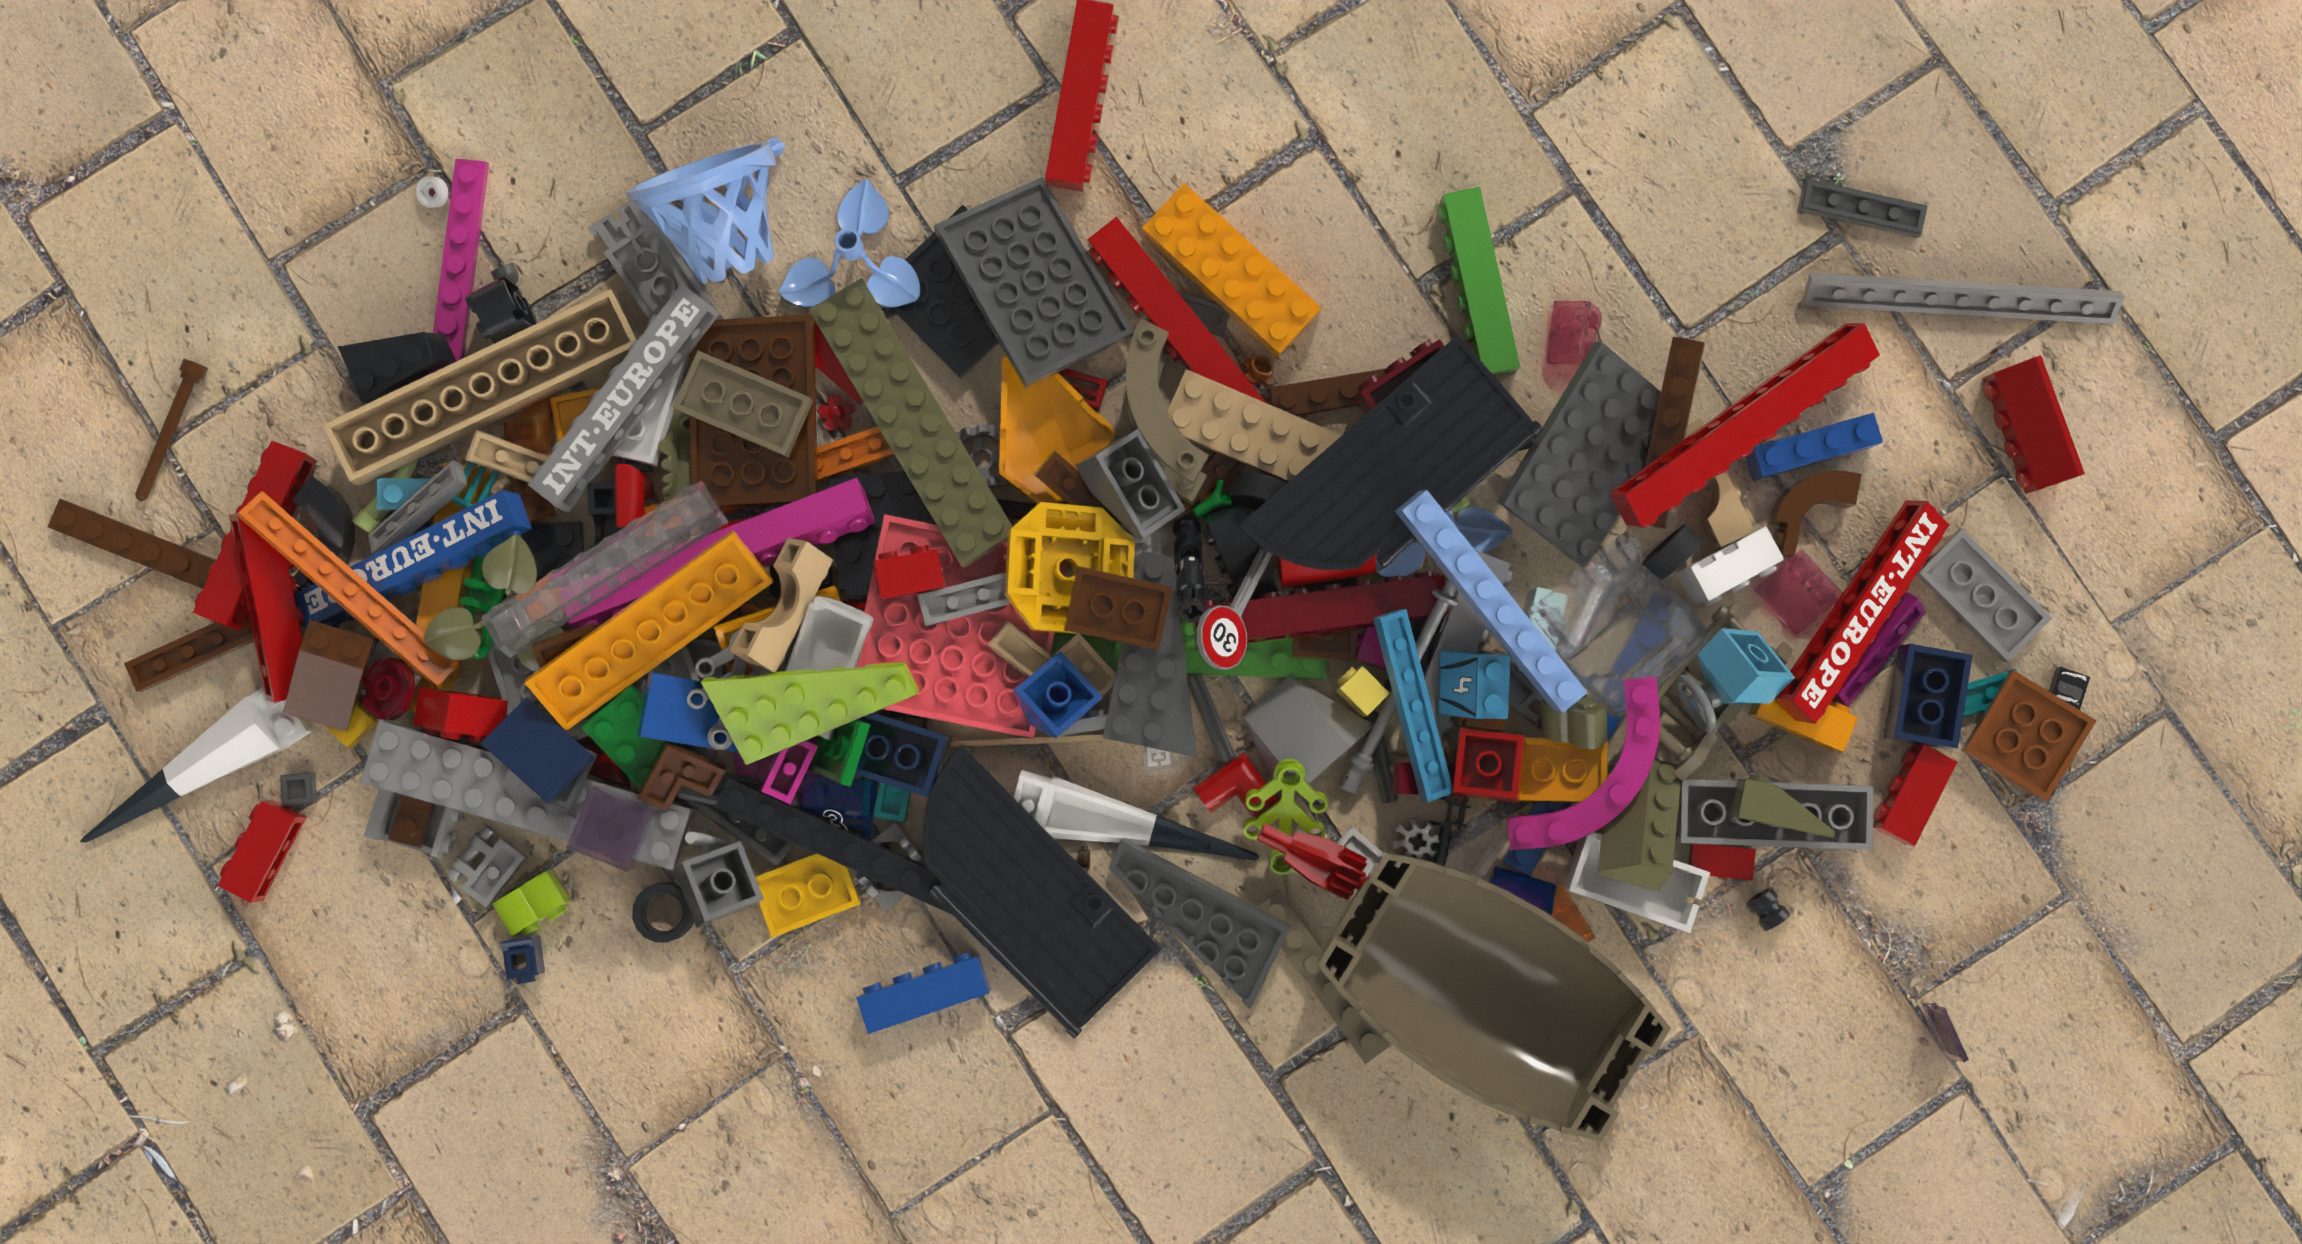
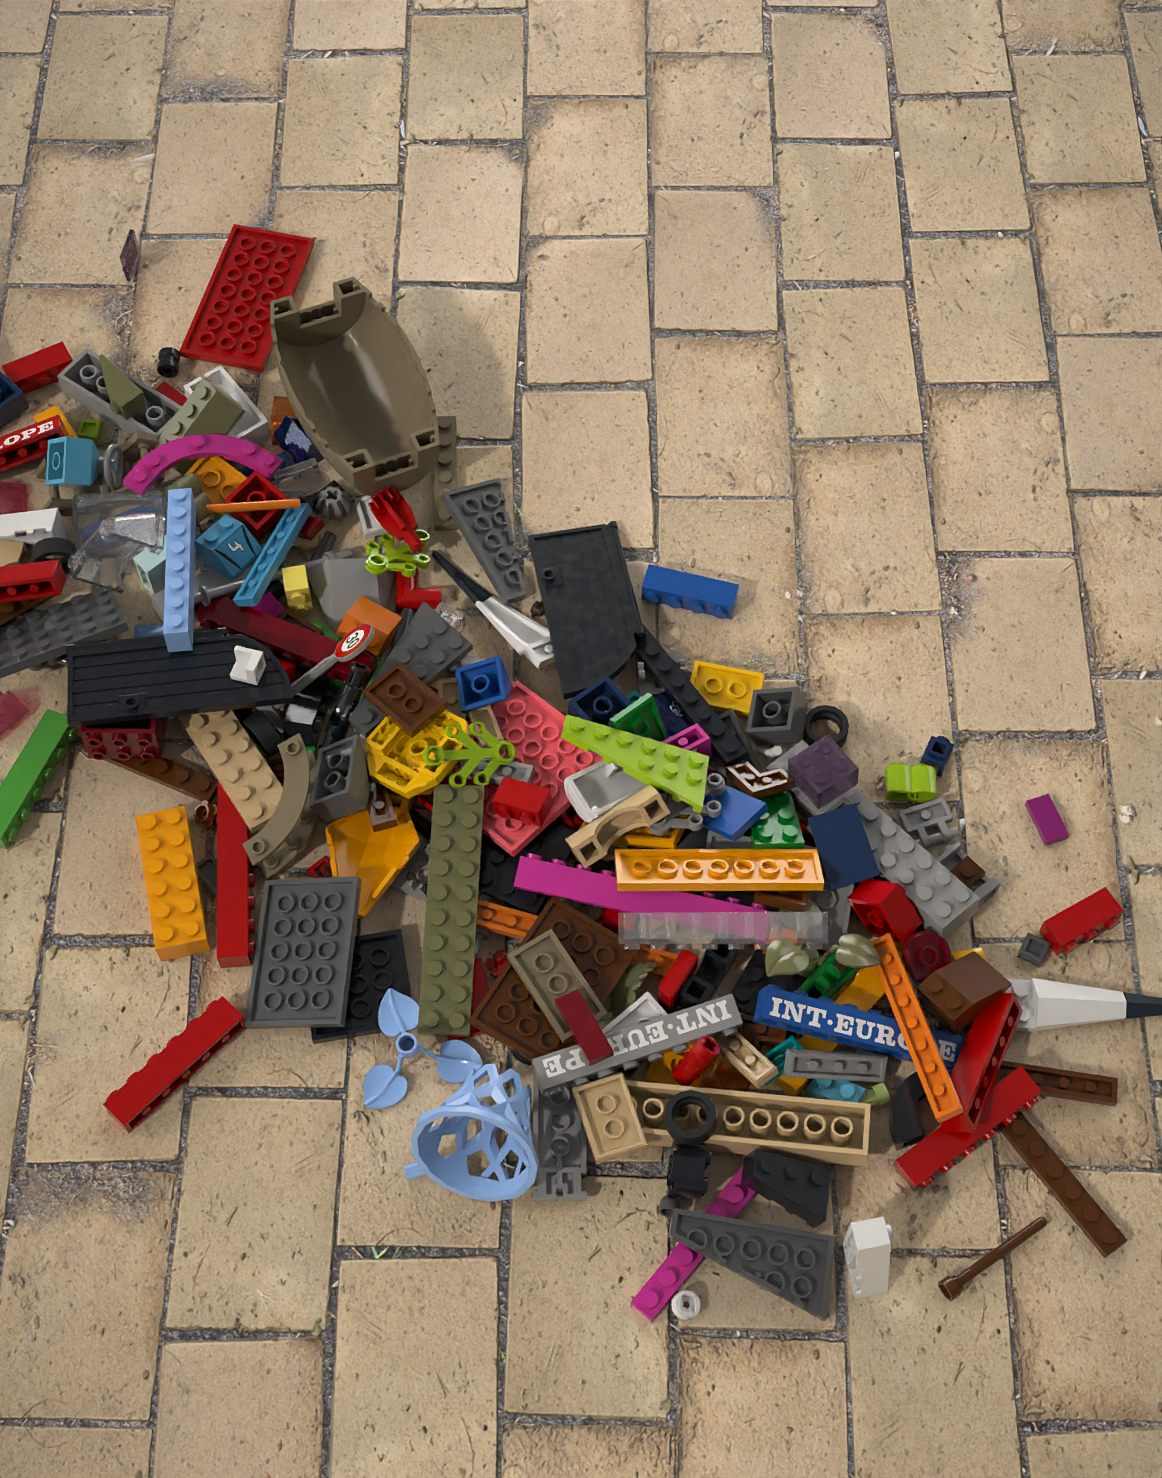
camera: 150 degrees left, 25 degrees down
none -> lime tile [76,419,104,443]
none -> red plate [179,224,315,373]
none -> orange bar [207,499,301,514]
none -> white panel [230,646,266,685]
none -> orange slope [336,596,403,659]
none -> lime plant [422,721,516,788]
none -> dark red tile [555,989,614,1066]
none -> tan tile [572,1072,648,1165]
none -> black tyre [665,1090,717,1146]
none -> dark grey wing [668,1208,835,1321]
none -> red axle [672,1036,720,1086]
none -> white wedge [842,1216,893,1299]
none -> magenta tile [1025,794,1069,846]

